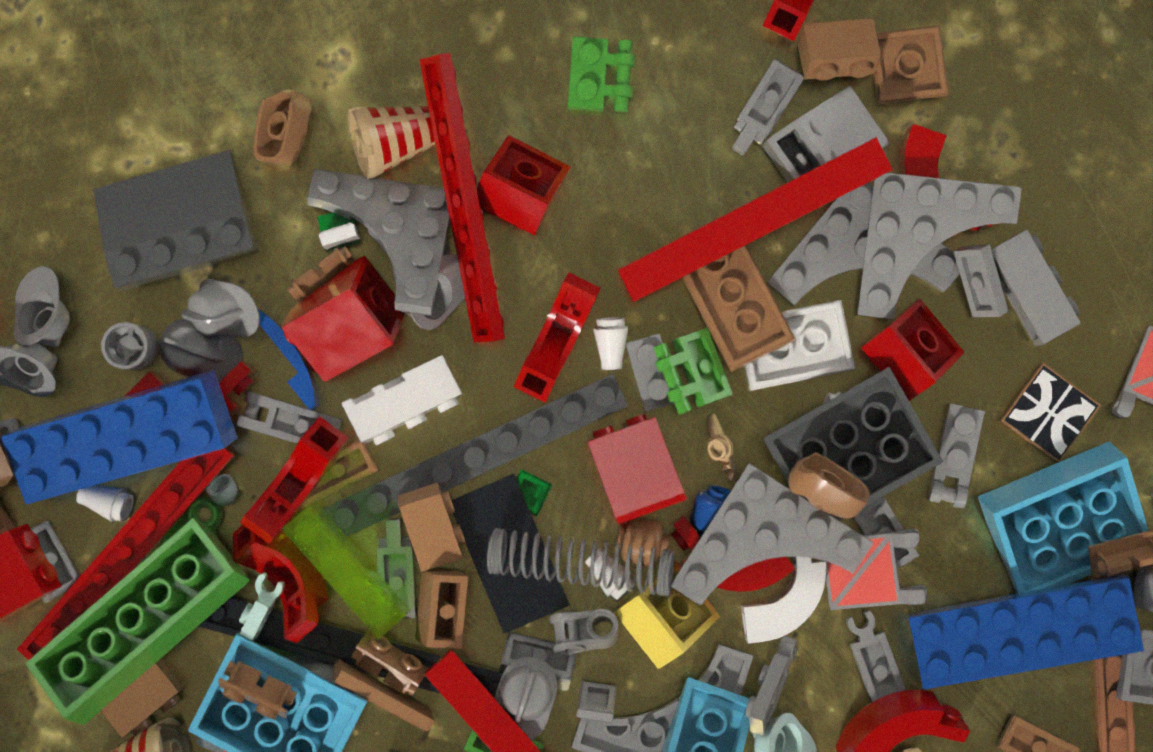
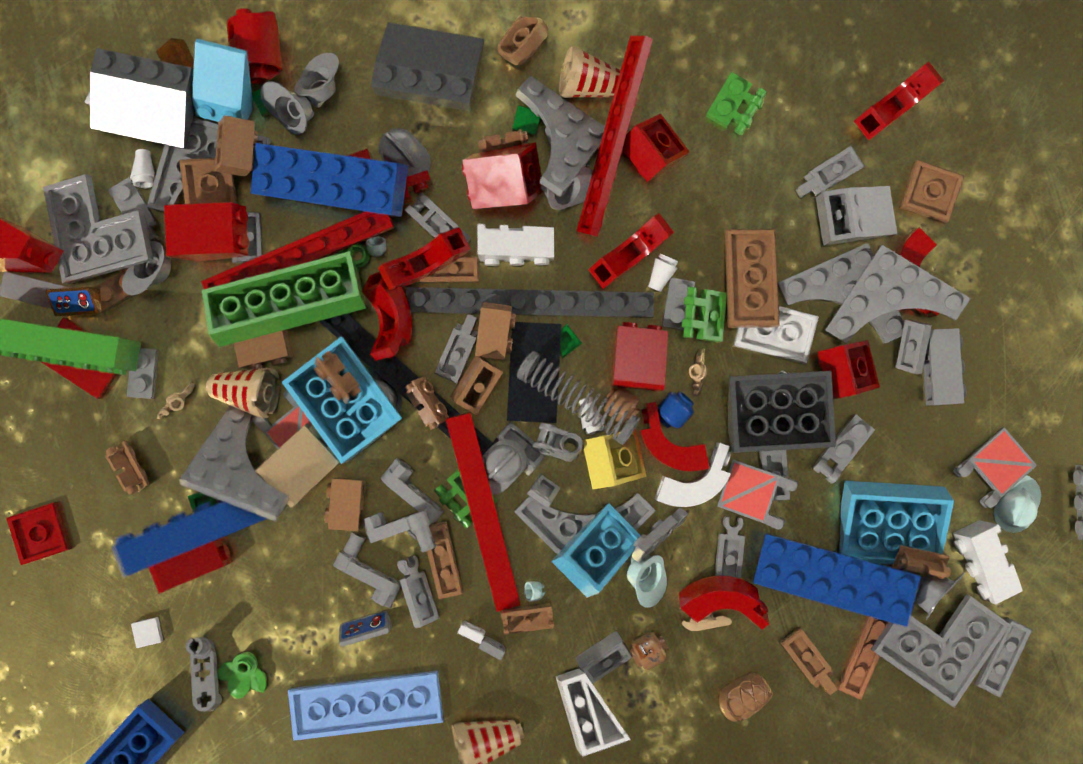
camera: 30 degrees right, 0 degrees up
white cone [76,485,134,523] -> none
light grey wheel [101,322,160,371] -> none
light grey piece [181,279,260,337] -> none
light aqua plate [239,572,285,640] -> none
blue slope [258,308,320,411] -> none
clear neon green brick [282,502,411,640] -> none
white tile [319,222,360,250] -> none
medium nougat tile [332,659,435,731] -> none
red tile [618,137,893,302] -> none
light grey plate [671,463,873,606] -> none
medium nougat piece [788,453,870,519] -> none
medium nougat brick [797,18,881,81] -> none
tile [999,363,1101,463] -> none

